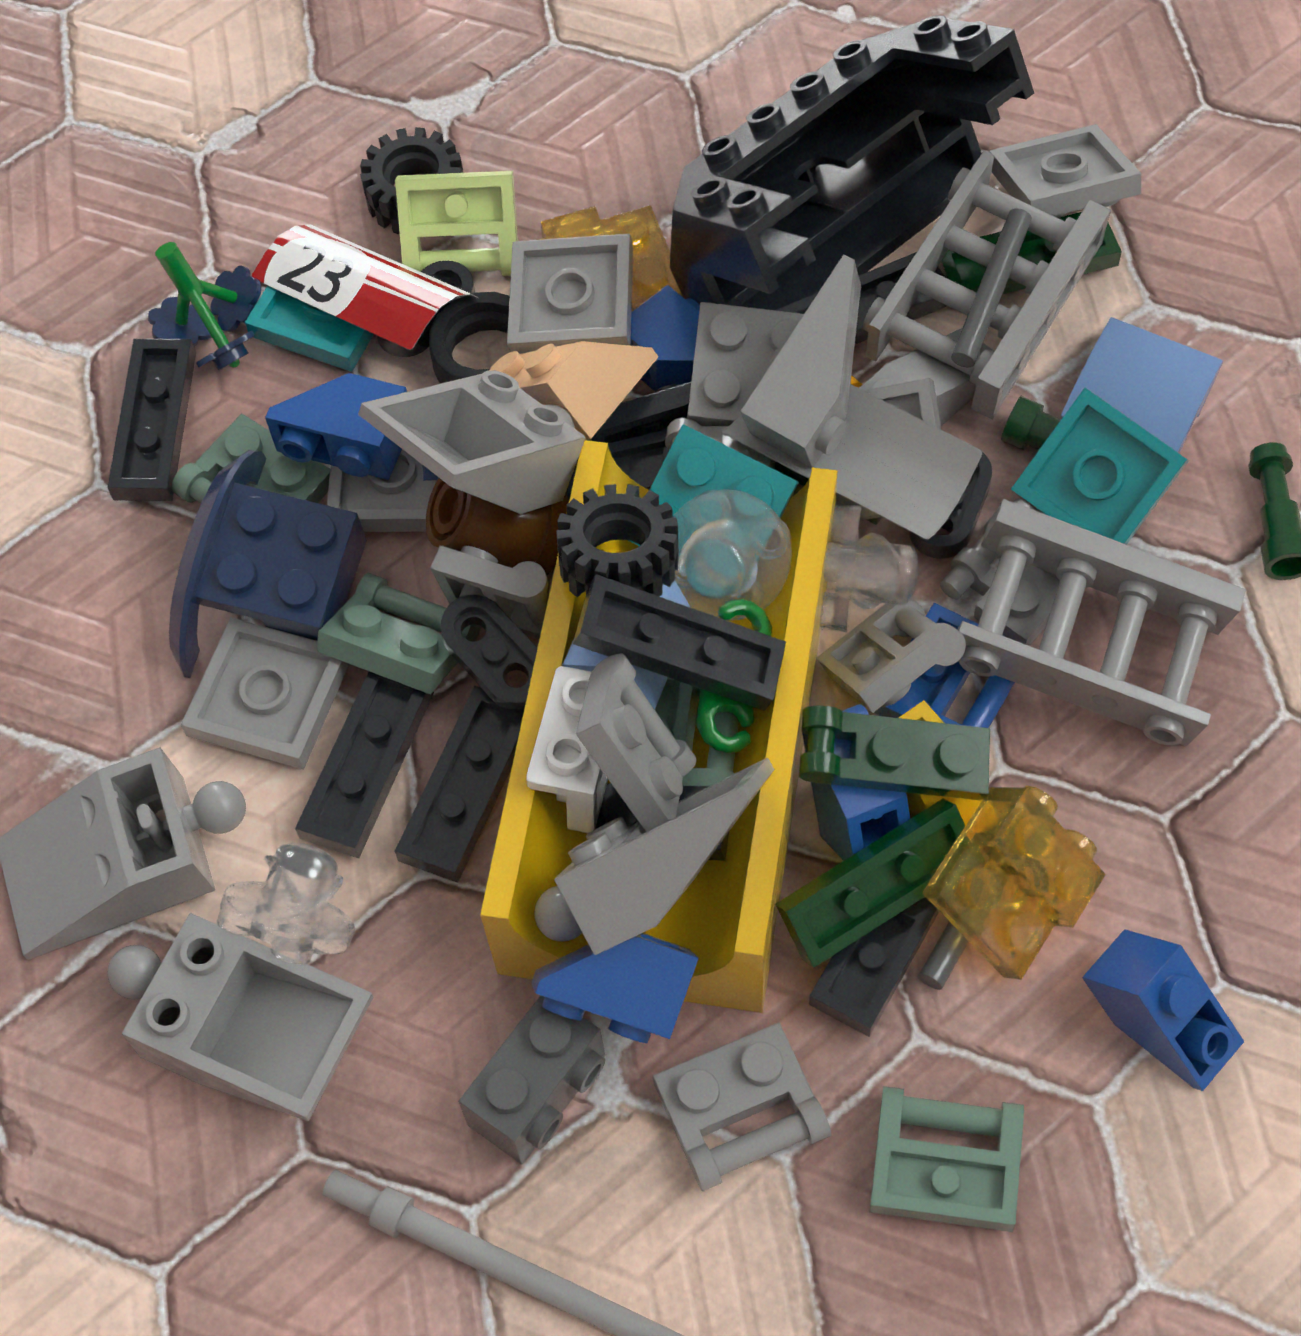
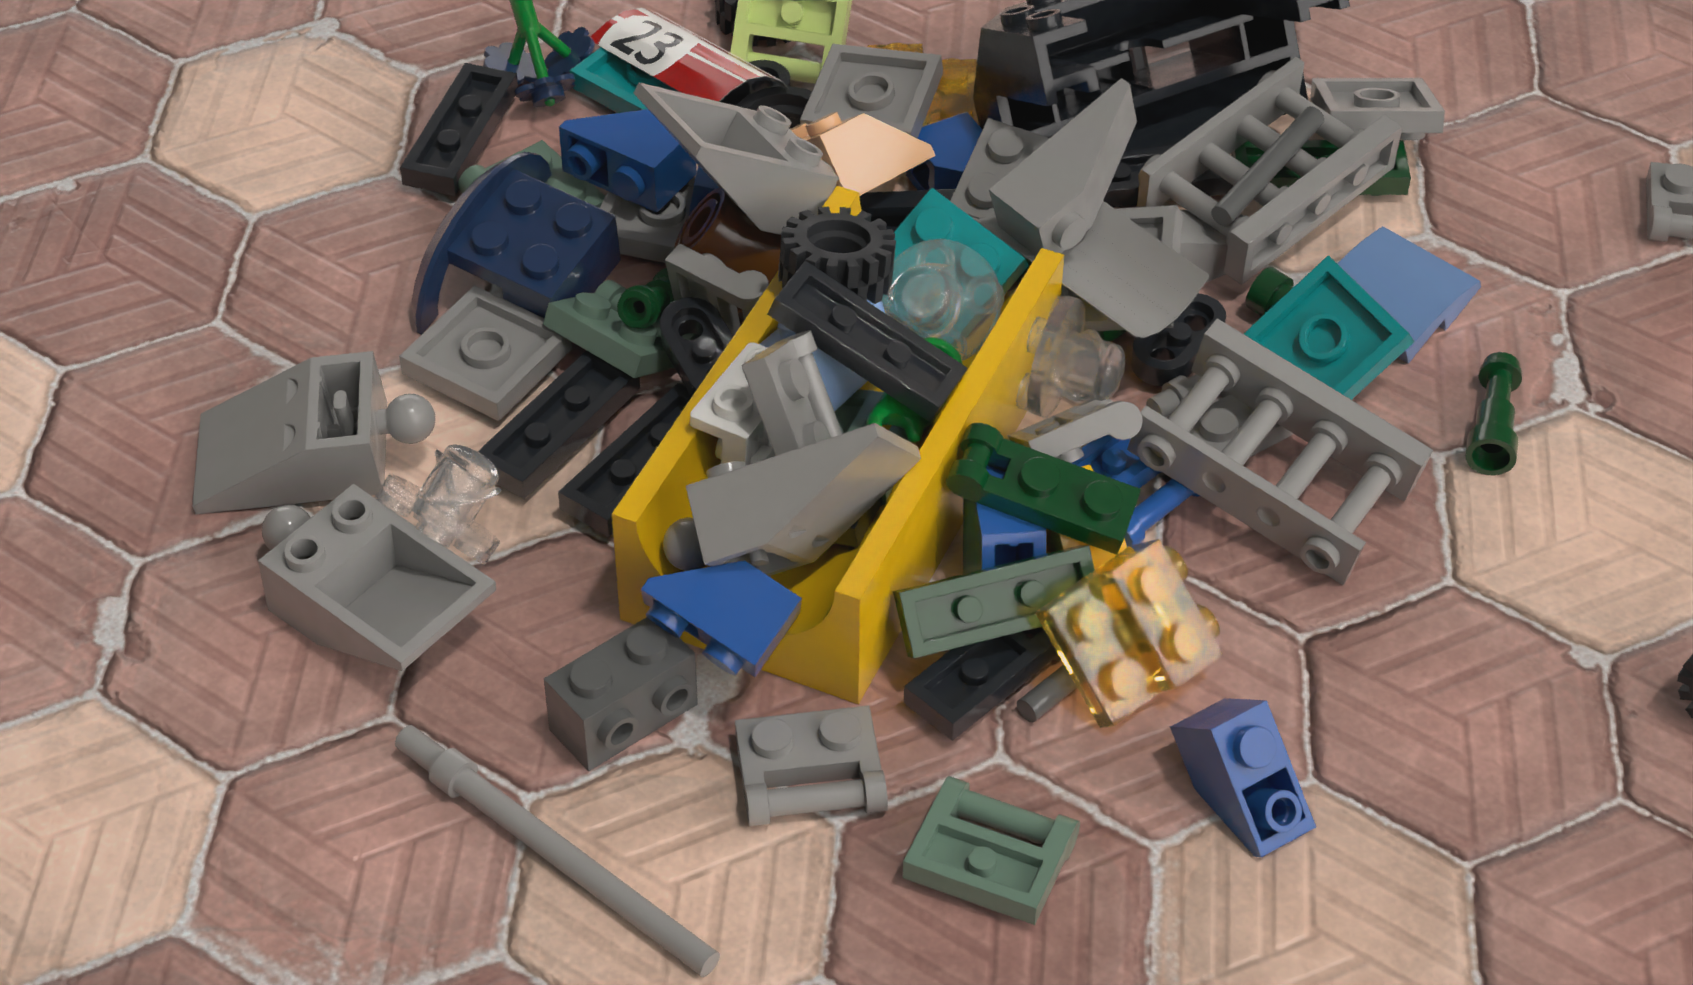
camera: 10 degrees right, 15 degrees down
none -> dark green piece [617,267,675,328]

